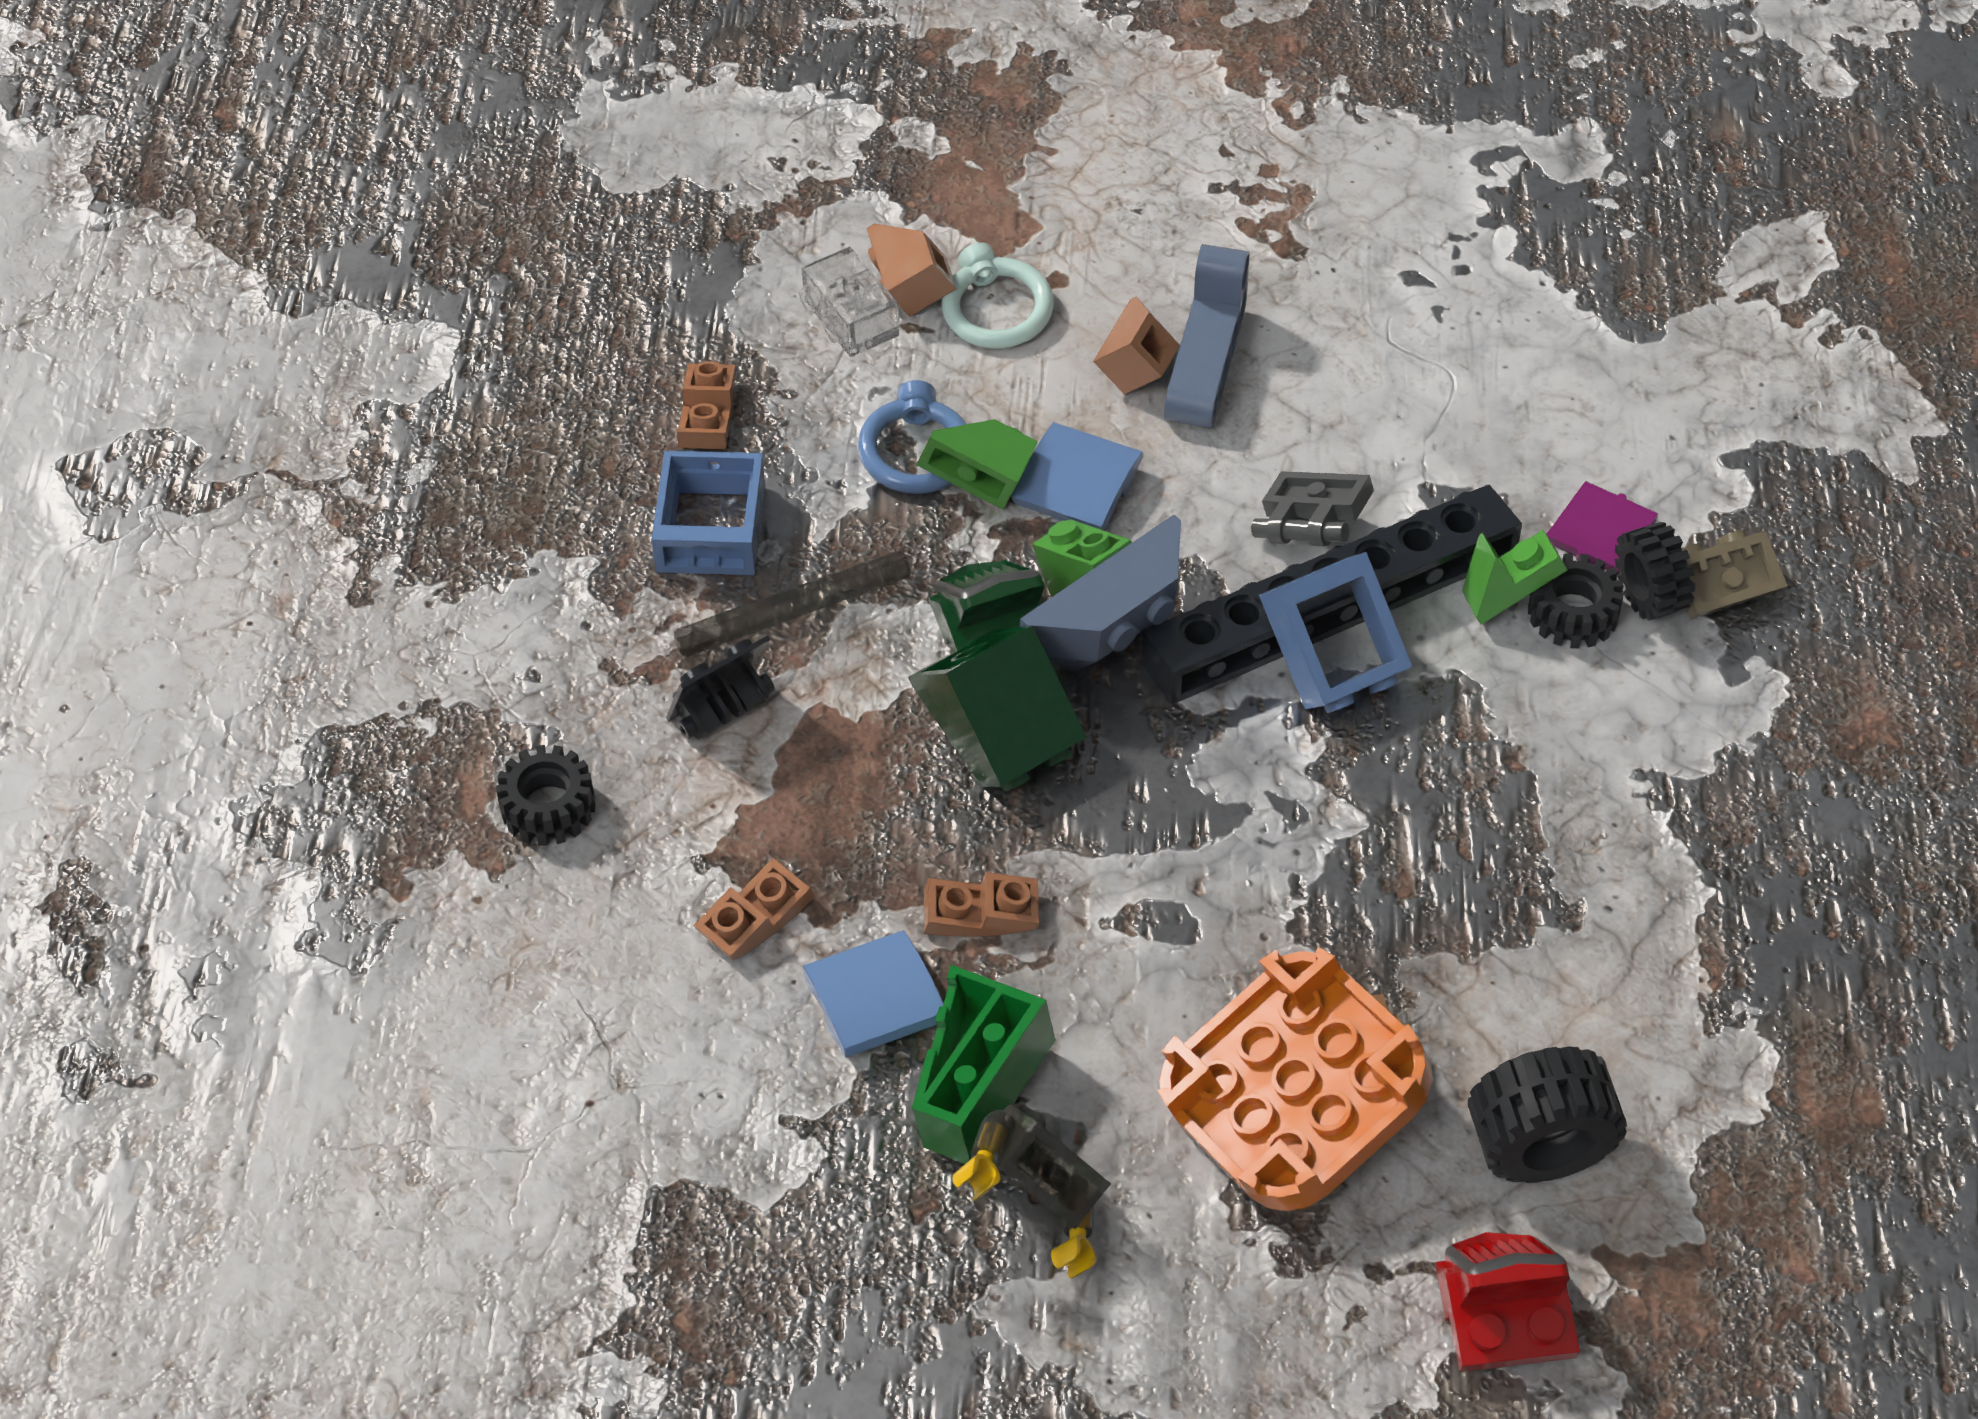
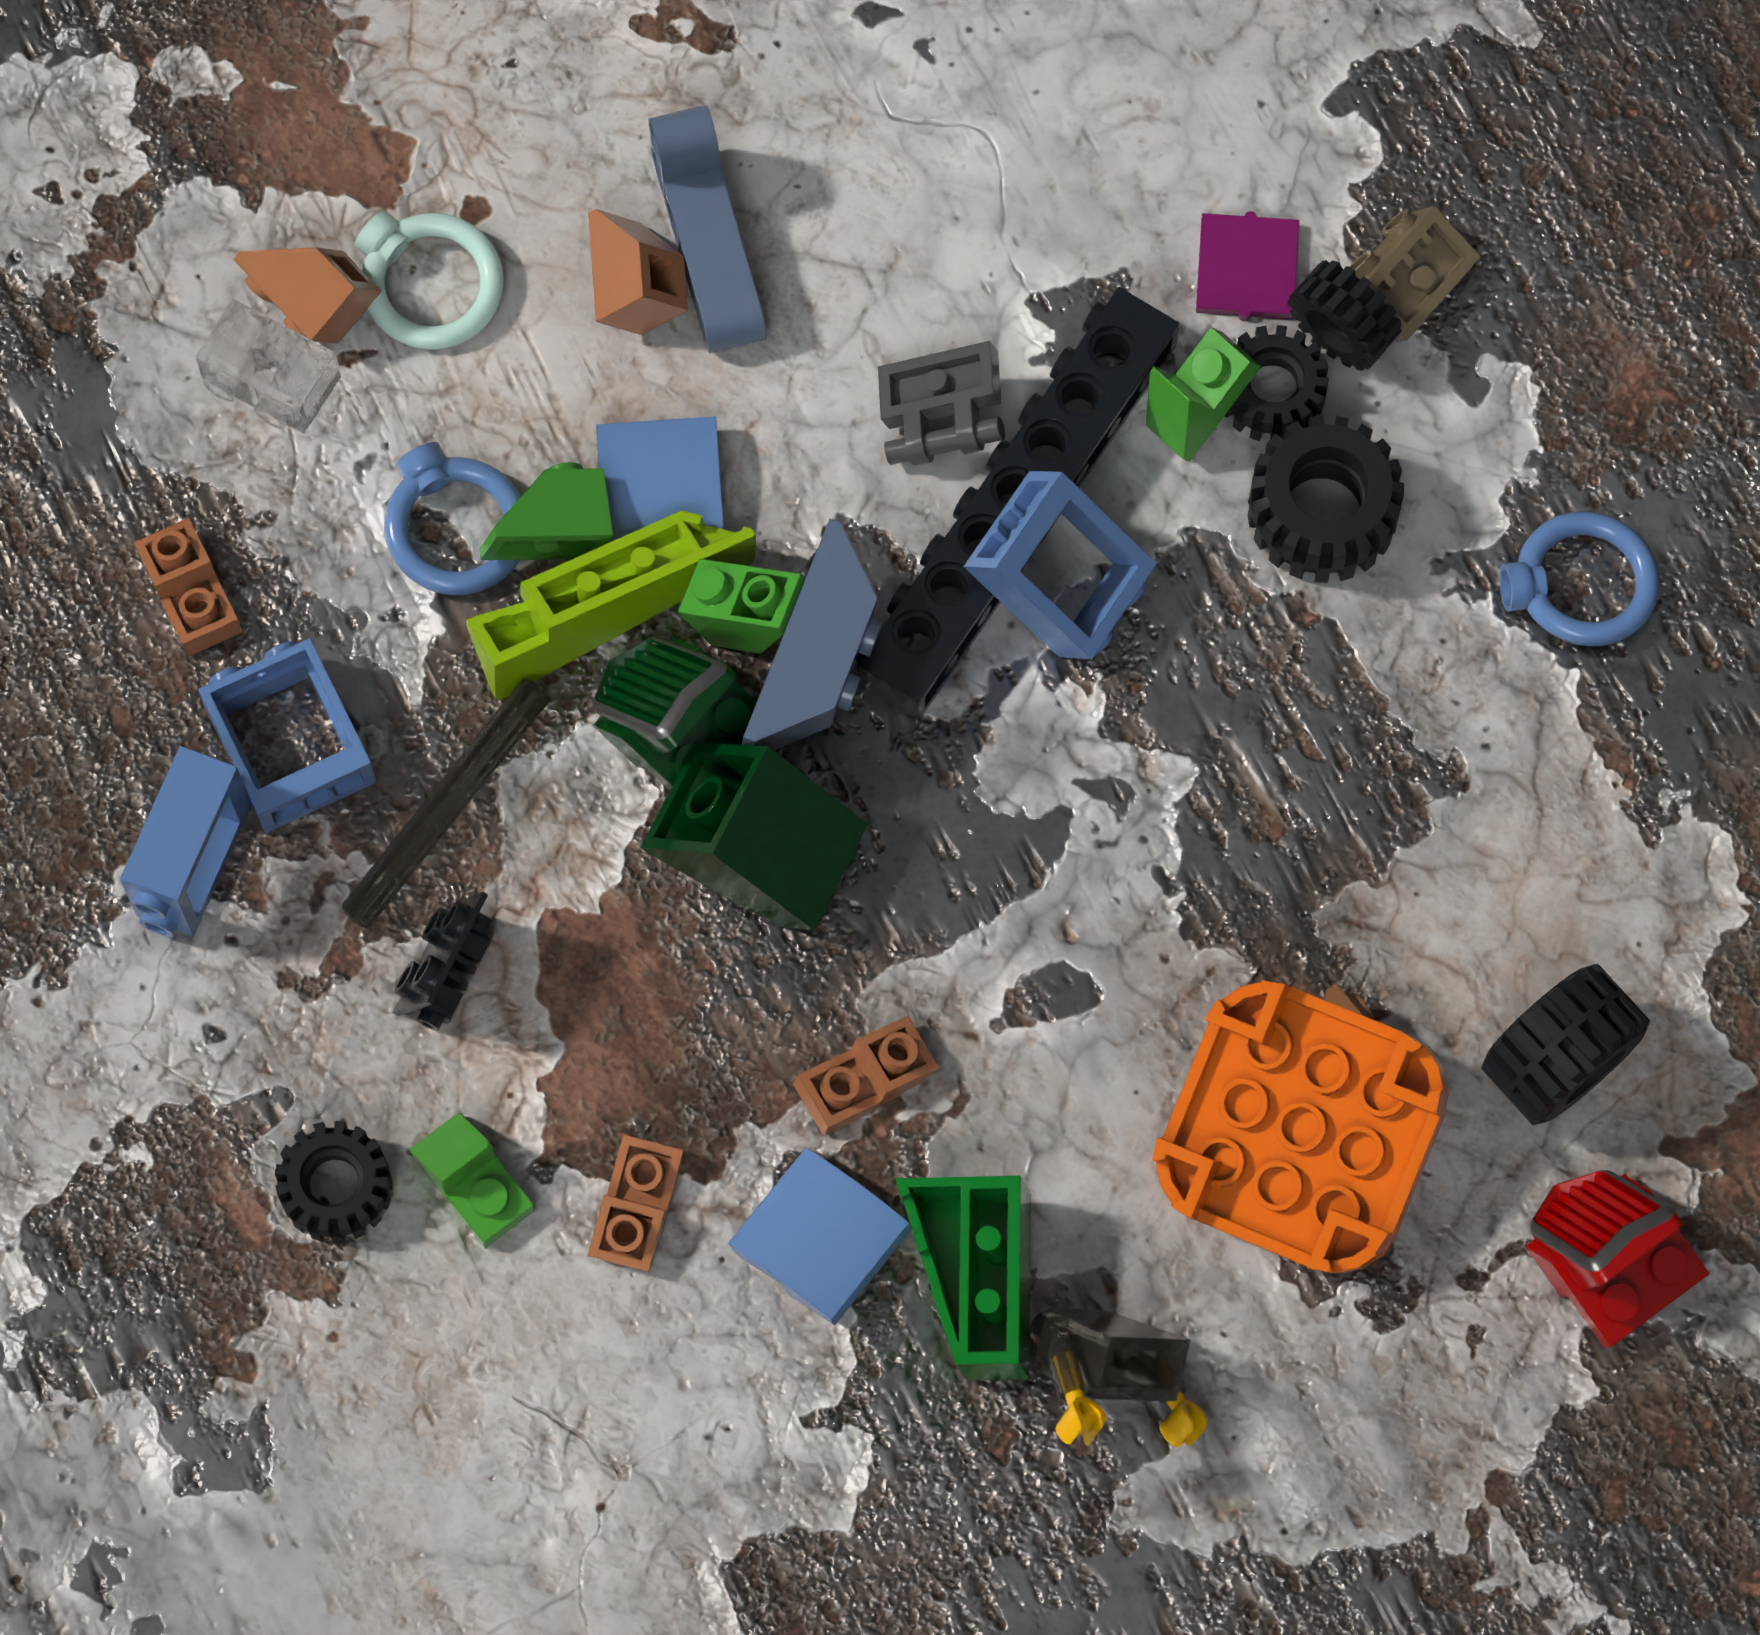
camera: 30 degrees left, 20 degrees up
none -> medium blue window [120,746,251,937]
none -> bright green slope [409,1113,535,1248]
none -> lime wedge [466,510,756,700]
none -> black tyre [1247,415,1404,583]
none -> medium blue piece [1499,511,1660,646]

